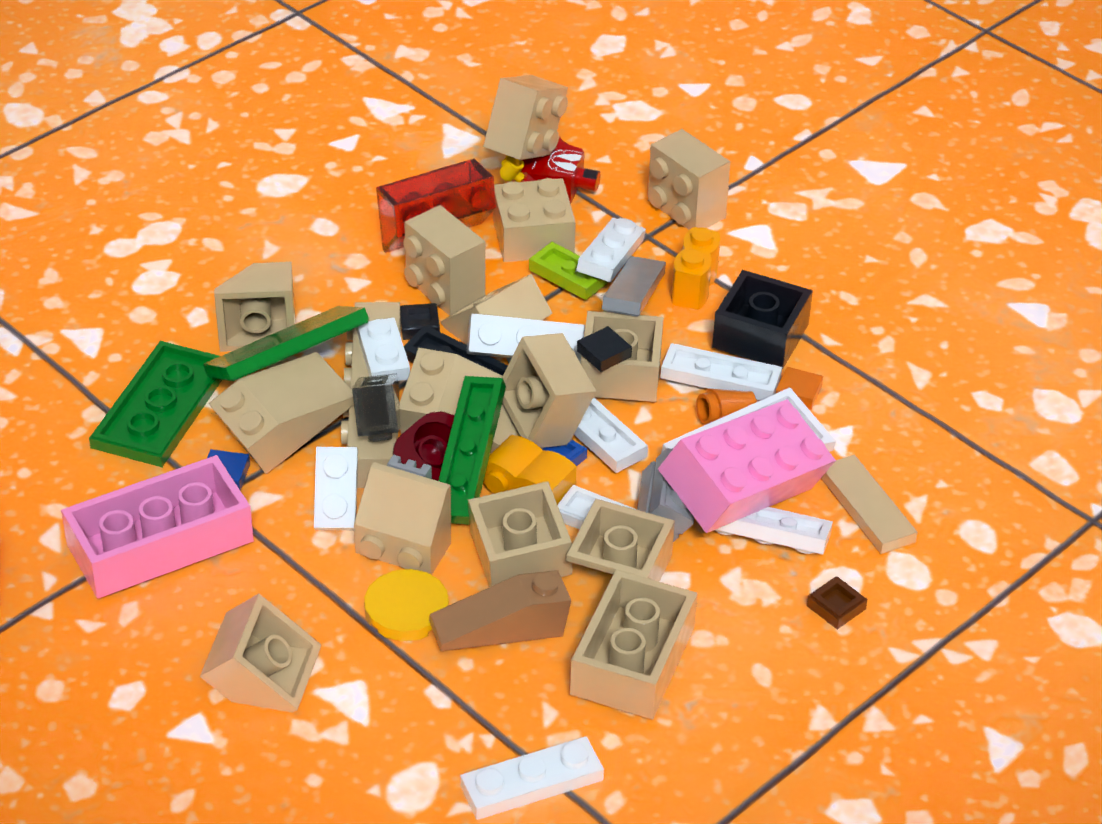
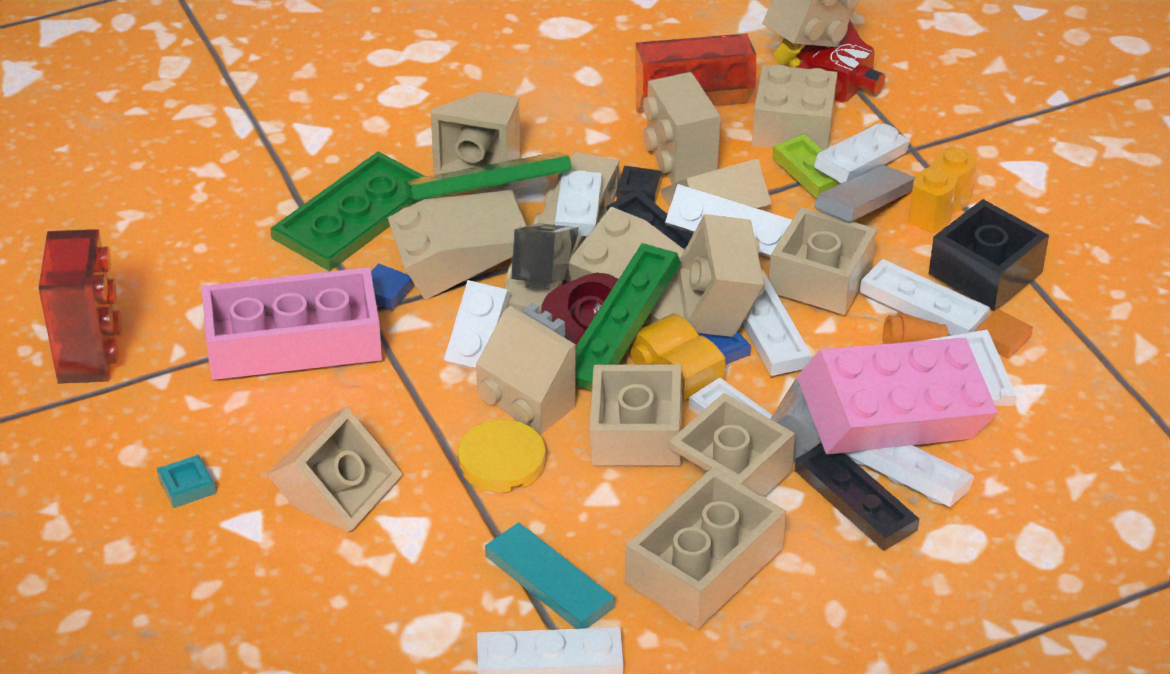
camera: 20 degrees right, 0 degrees up
medium nougat slope [429,570,571,651] -> none
black tile [577,326,632,372] -> none
tan brick [648,129,731,230] -> none
reddish brown tile [807,576,868,630] -> none
tan tile [821,454,918,554] -> none
none -> teal tile [156,454,216,508]
none -> teal tile [485,522,615,629]
none -> black plate [794,444,920,551]

